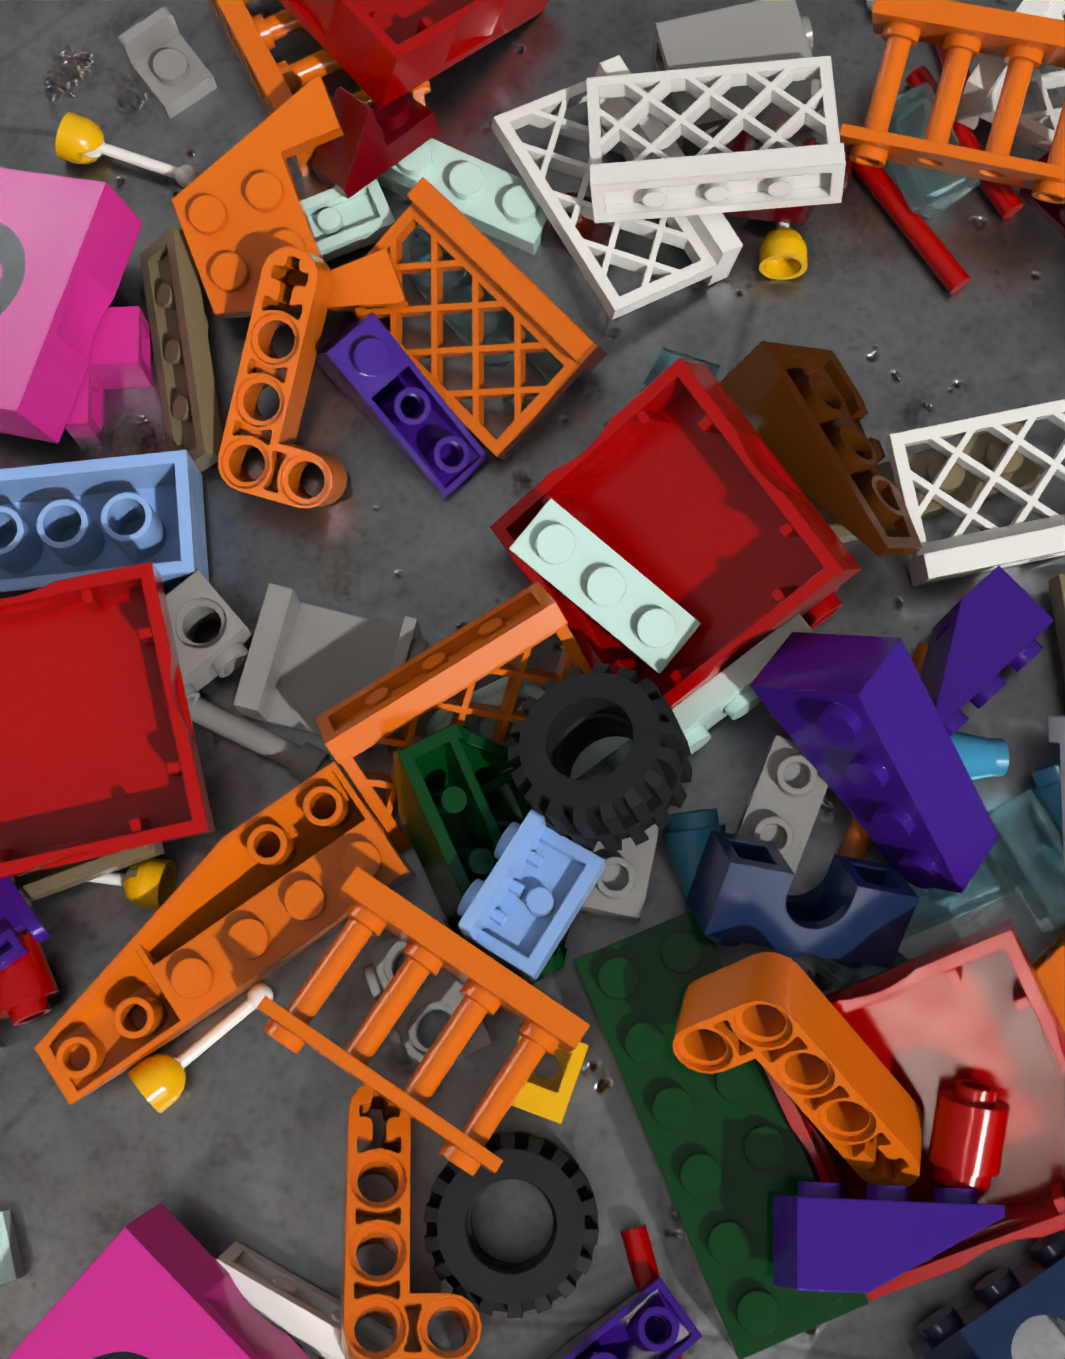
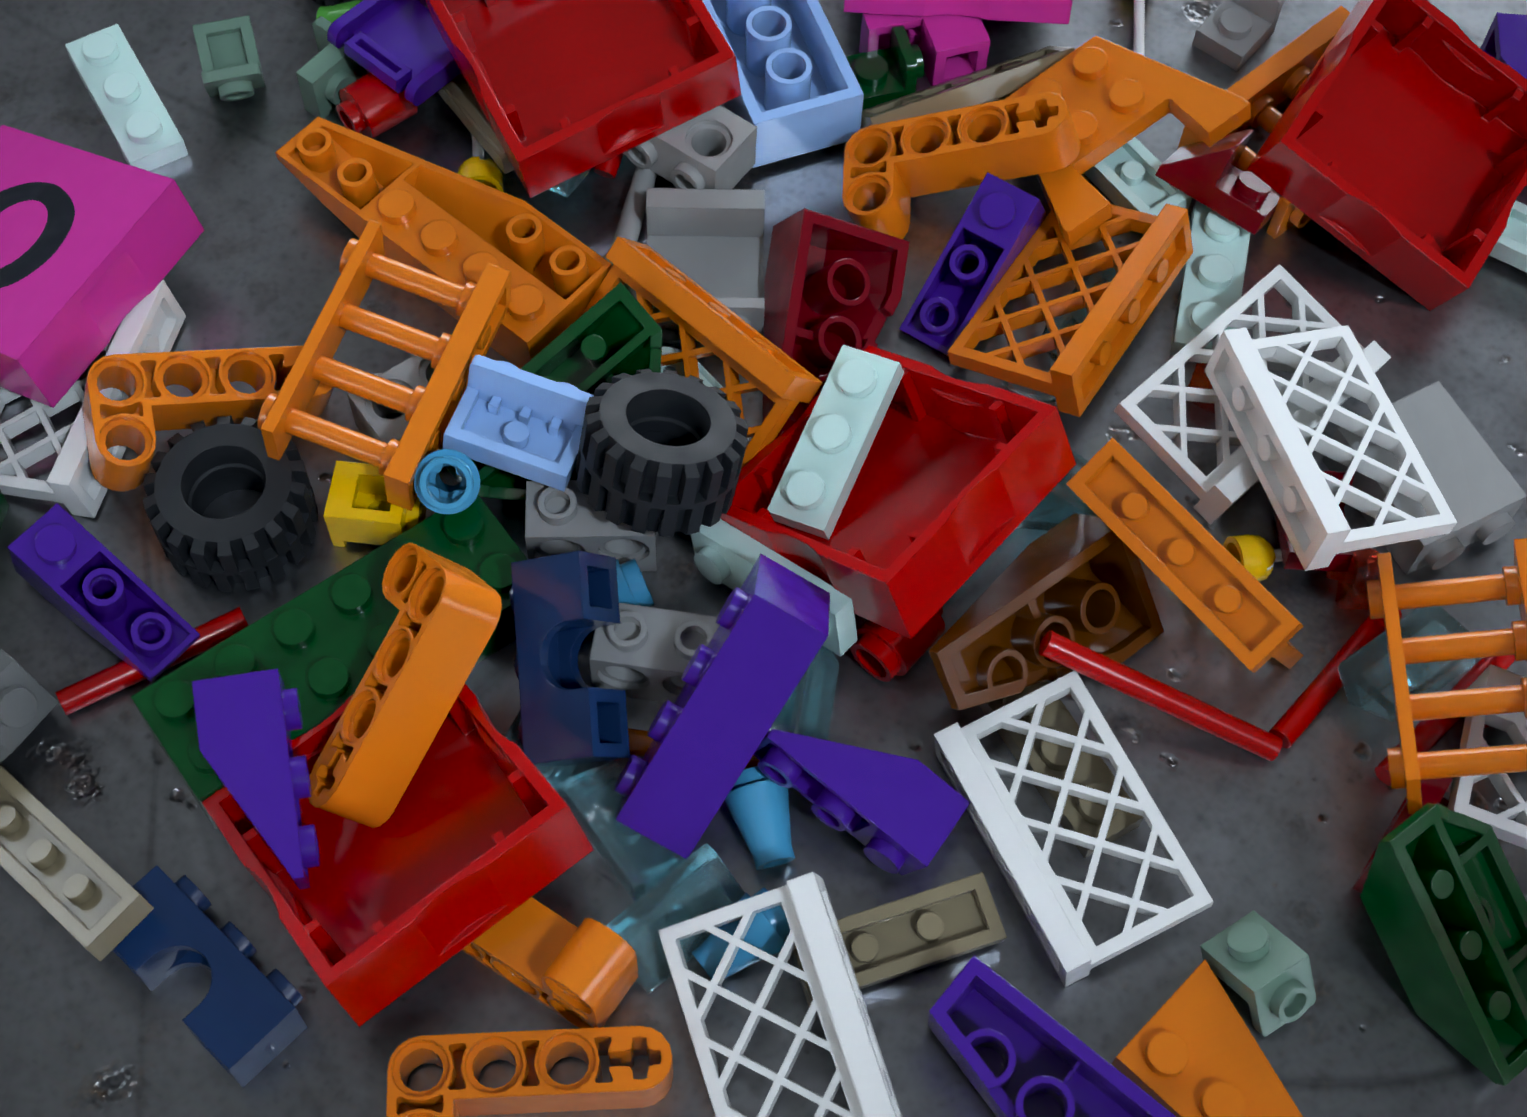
camera: 70 degrees right, 15 degrees down
hinge [127,983,274,1114] -> none
red brick [928,1079,1010,1192] -> none
none -> dark azure cone [414,449,480,514]
none -> dark red wedge [762,208,910,440]
none -> dark green bracket [846,25,924,110]
none -> red bar [1038,630,1283,761]
none -> orange fence [1066,437,1304,673]

